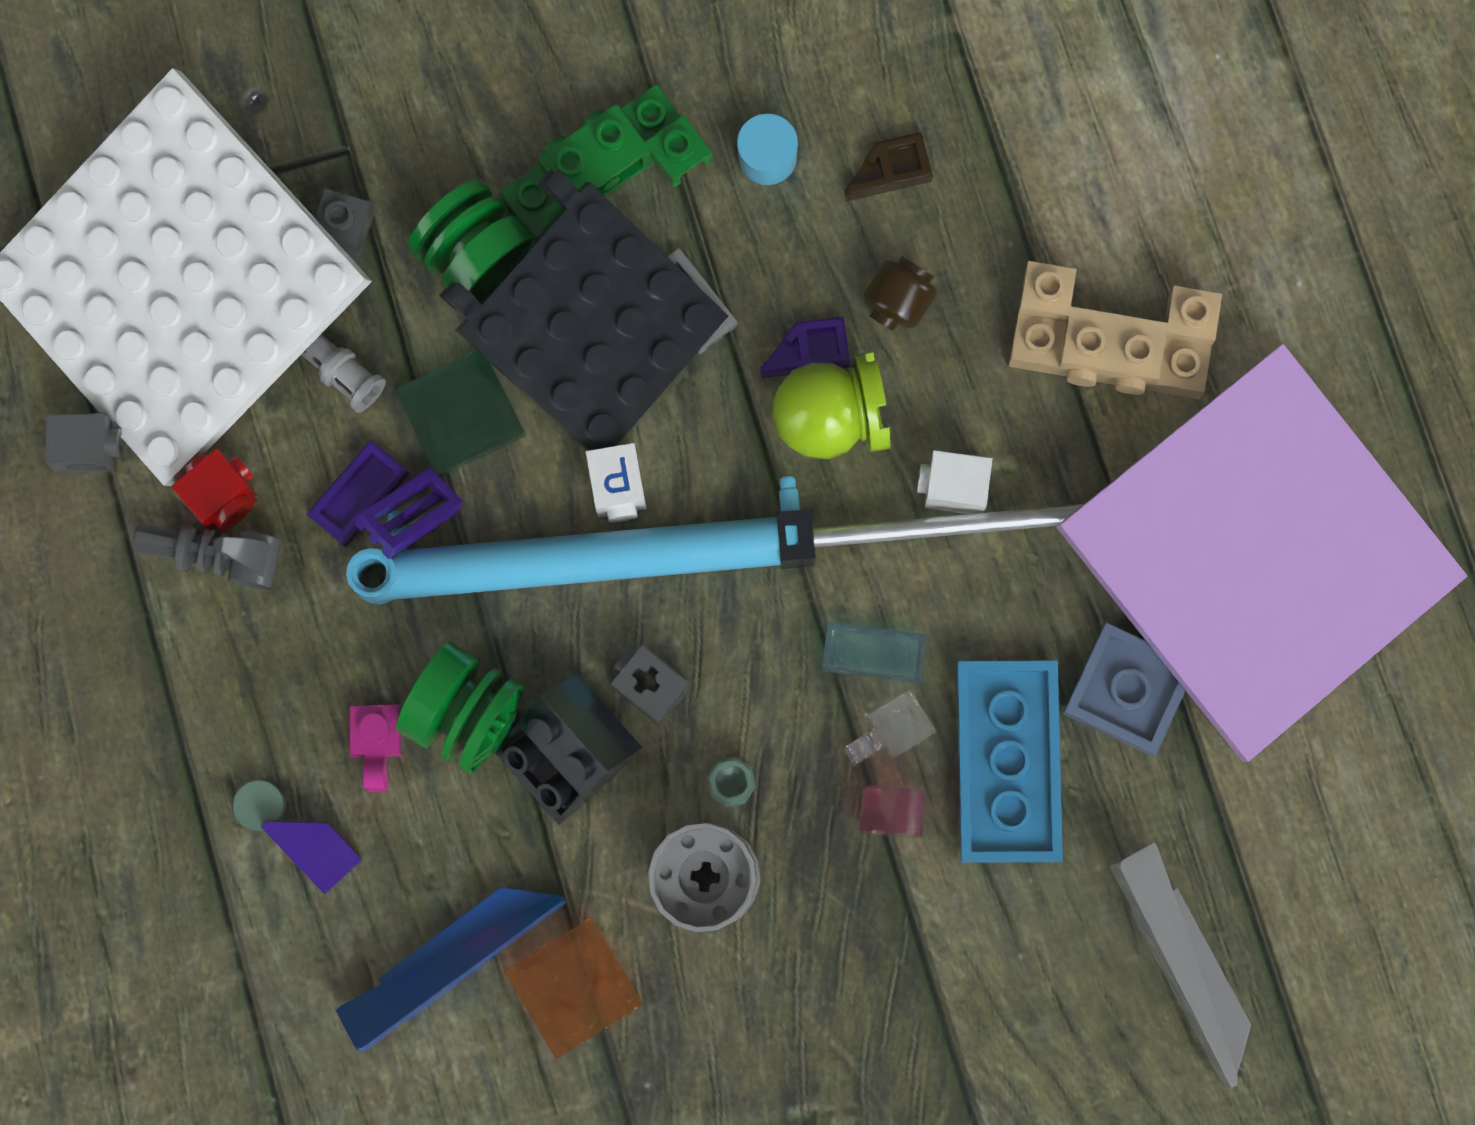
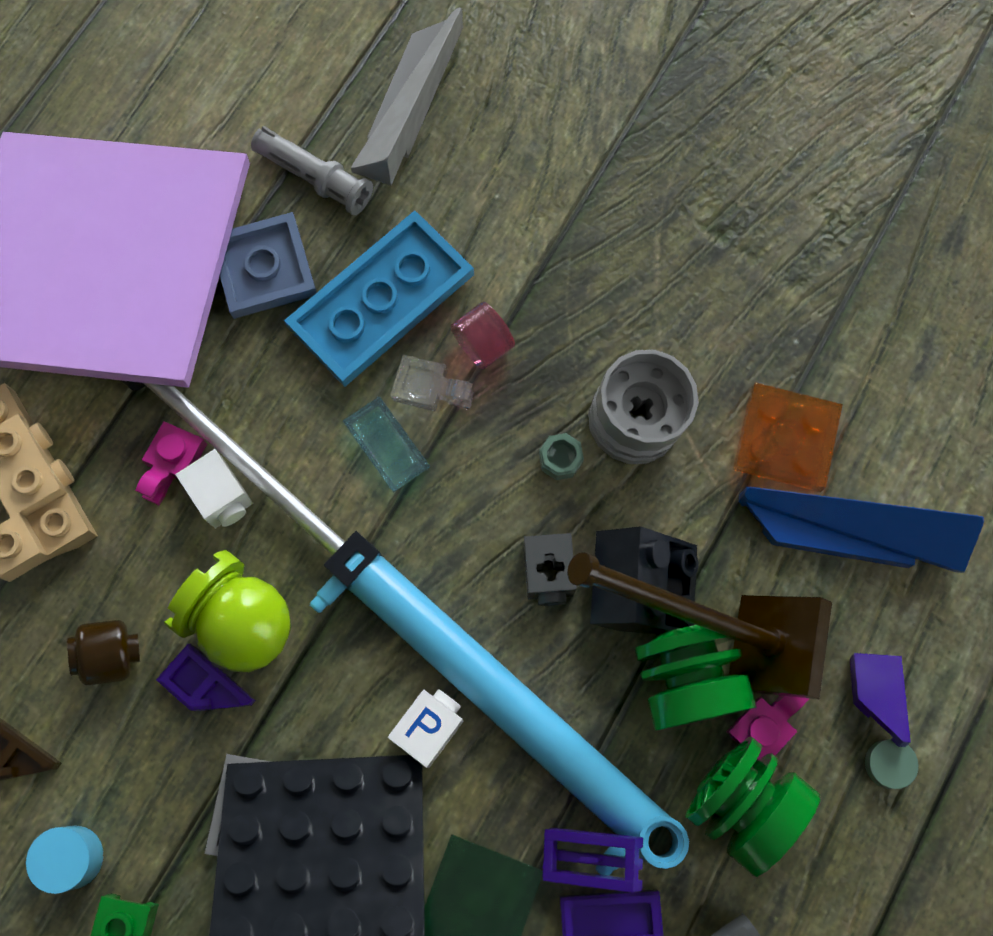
camera: 135 degrees left, 5 degrees down
none -> dark pink plate [135,421,207,505]
none -> light grey pin [251,126,373,215]
none -> dark brown tile [567,552,832,699]
none -> green wheel [685,737,820,877]

